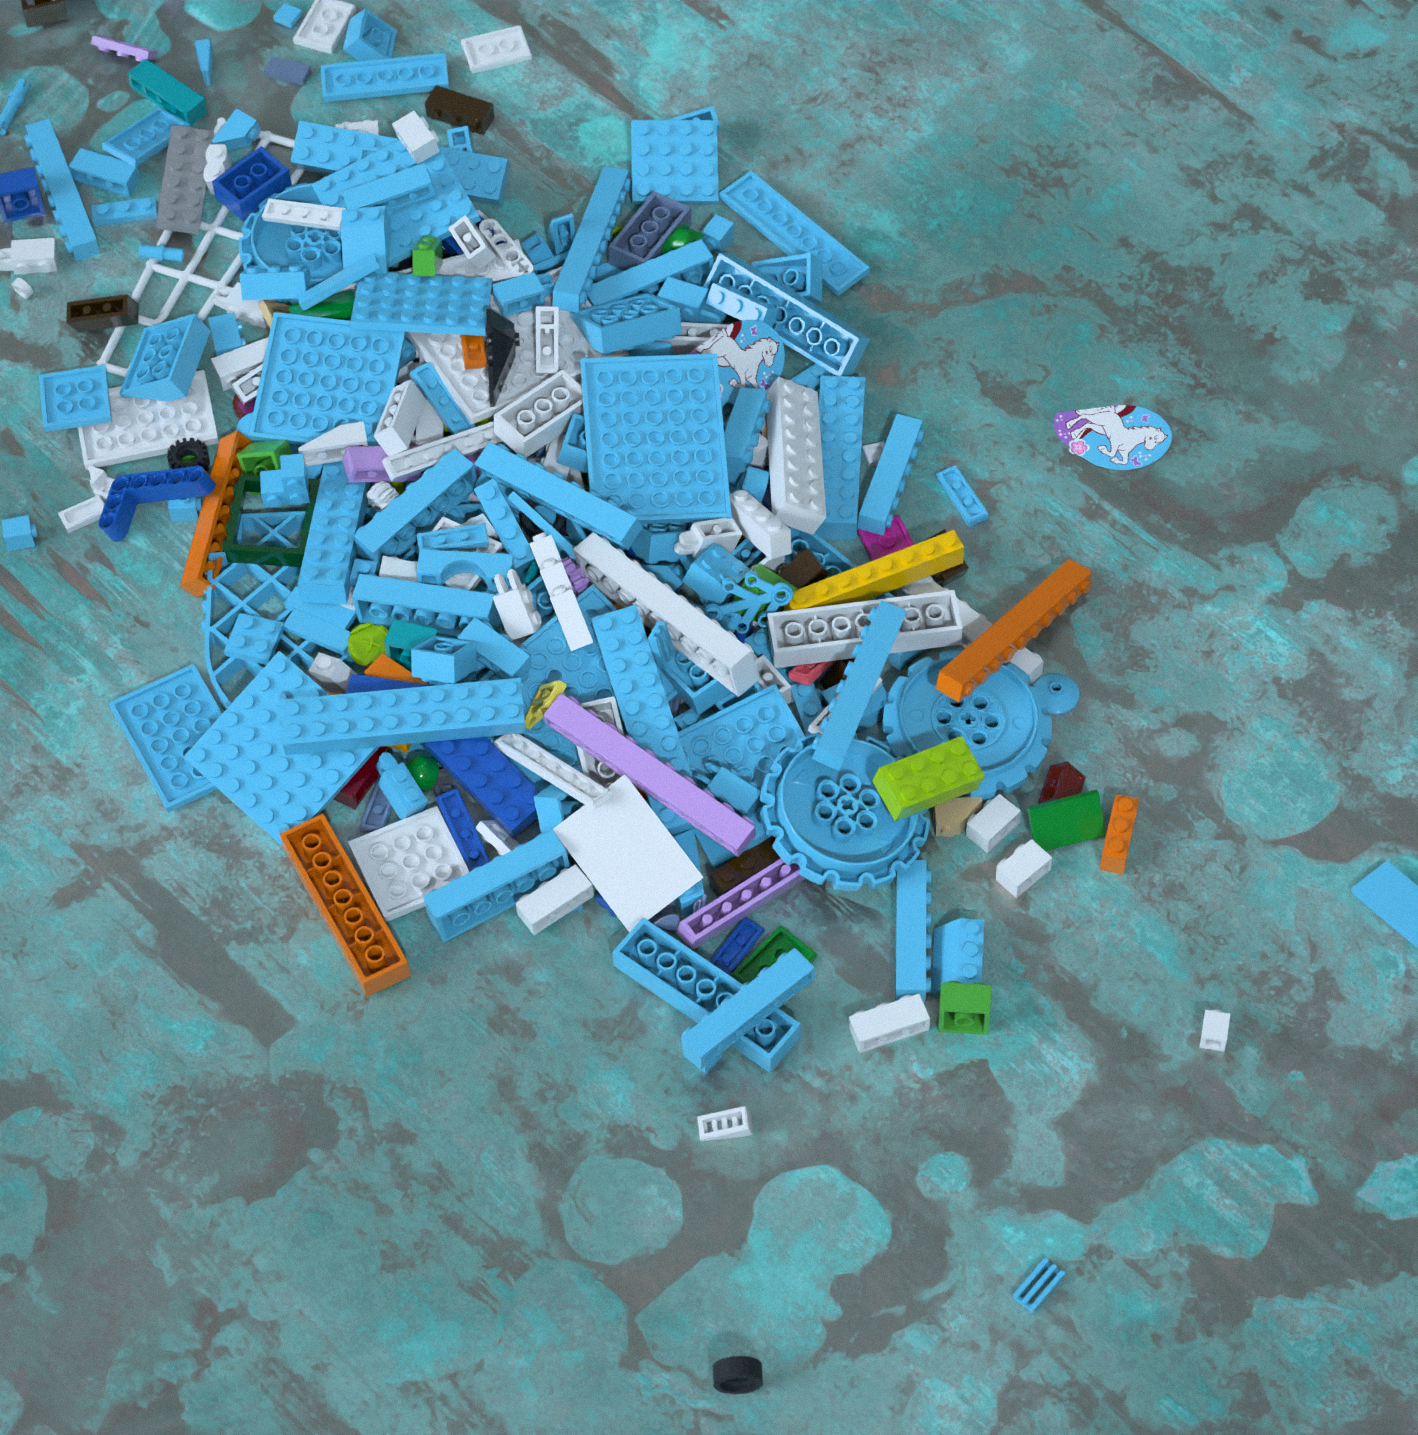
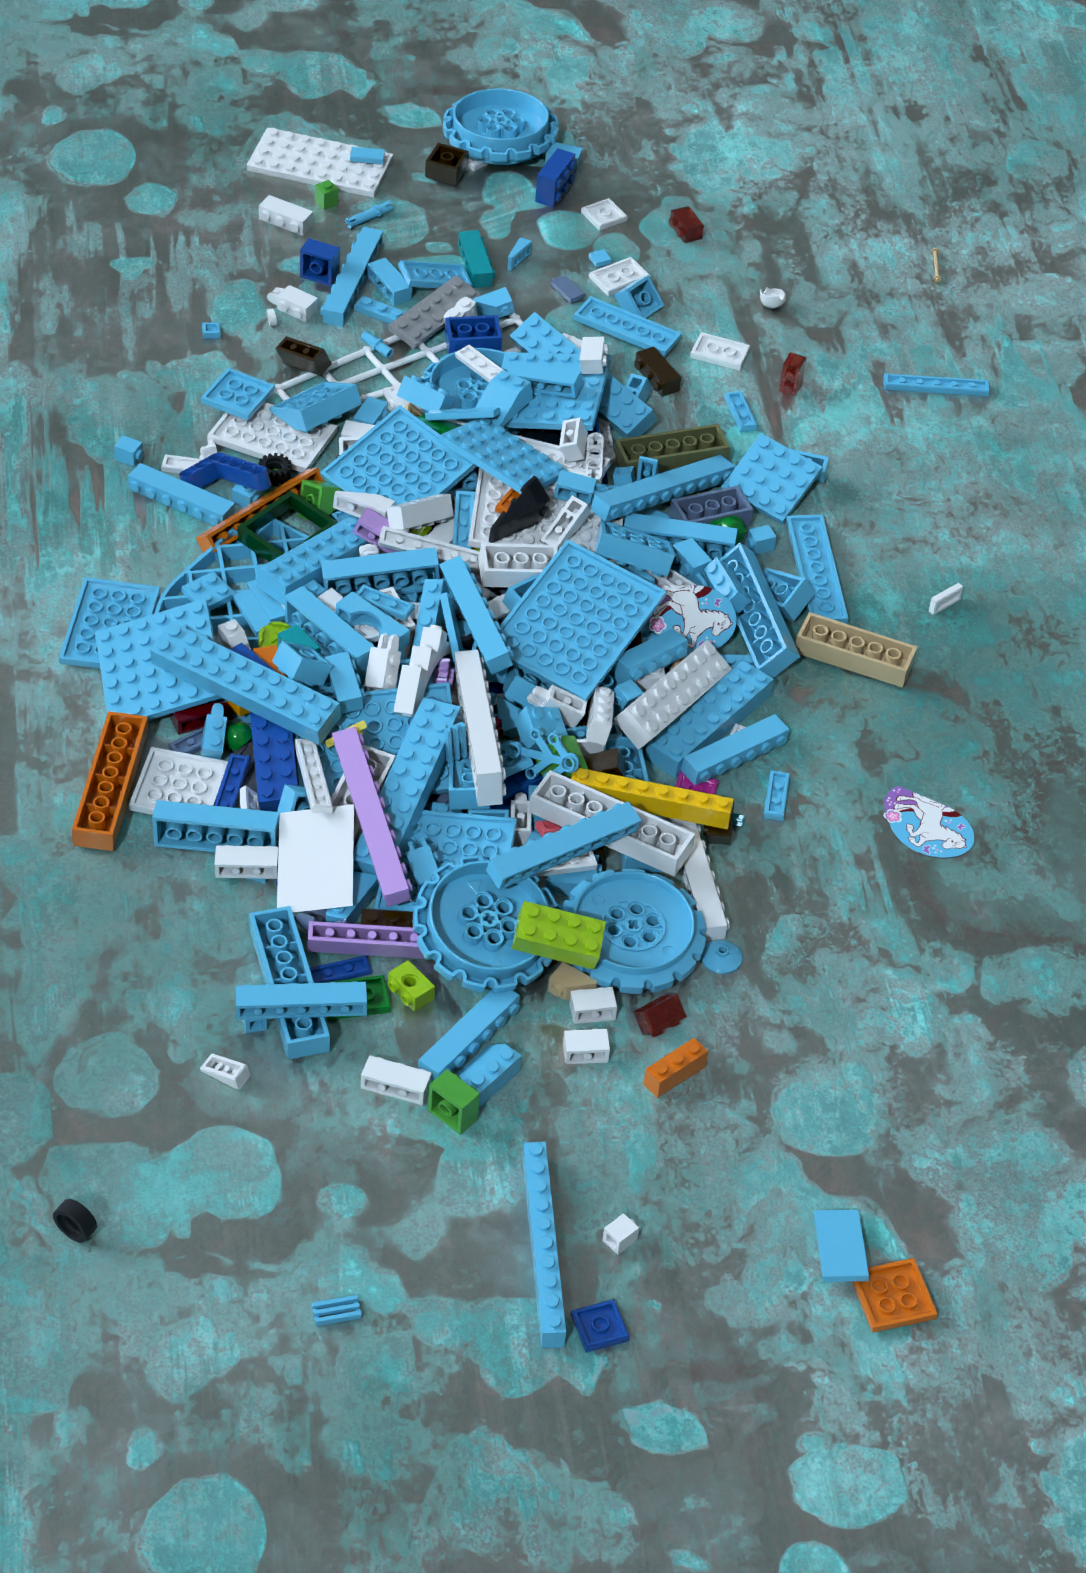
camera: 30 degrees right, 10 degrees down
lavender plate [91,35,157,62] -> none
medium azure brick [260,454,310,507] -> none
bright green brick [412,235,443,277] -> none
orange brick [936,559,1092,702] -> none
green tile [1027,789,1105,851] -> none
none -> medium azure brick [128,463,235,526]
none -> lime brick [387,960,435,1012]
none -> medium azure brick [522,1142,566,1348]
none -> blue tile [571,1299,630,1353]
none -> olive brick [614,424,730,478]
none -> medium azure tile [724,391,758,432]
none -> clear red brick [779,352,807,396]
none -> tan brick [795,612,918,688]
none -> white tile [929,583,963,615]

